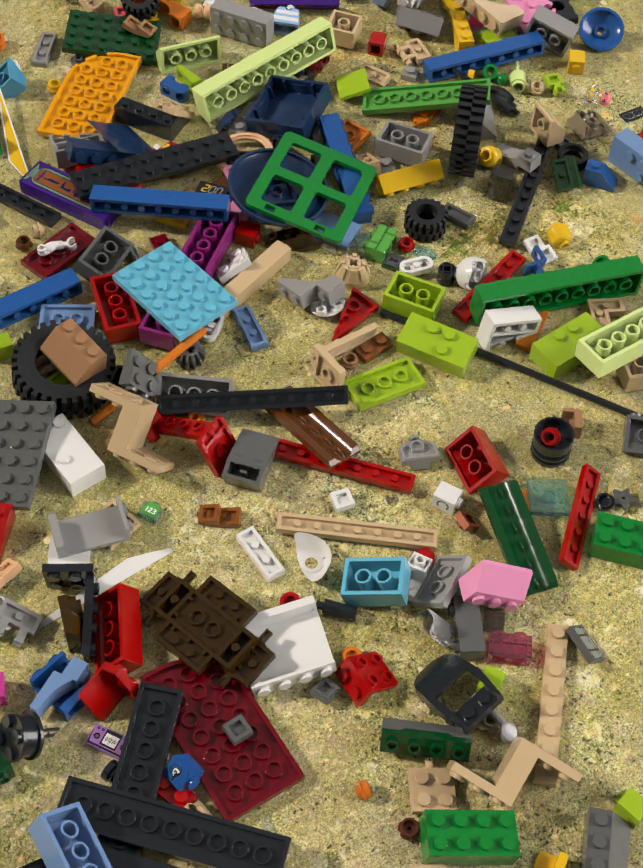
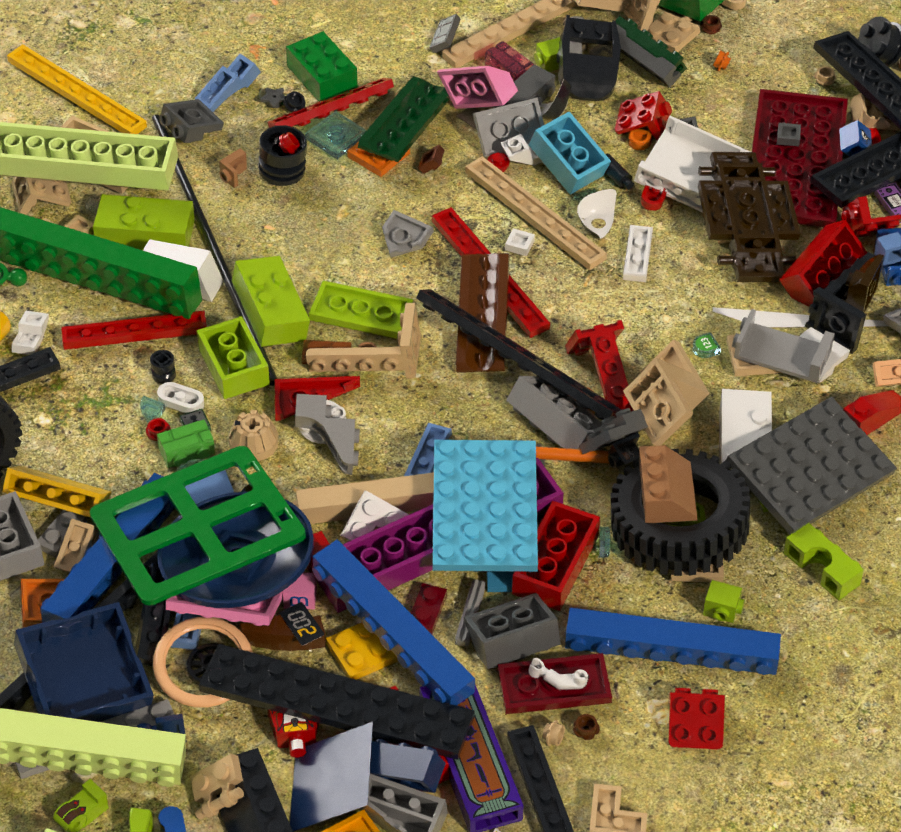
camera: 135 degrees left, 5 degrees down
medium blue plate [38,304,97,330] -> none
dark orange slope [198,504,242,528] -> none
dark grey slope [222,428,280,492] -> none
black tyre [404,198,448,243] -> none
white brick [431,481,464,515] -> none
red slope [444,425,509,494] -> none
dark grey tile [445,202,477,230] -> none
white cylinder [455,256,488,291] -> none
blue bracket [523,245,547,276] -> none

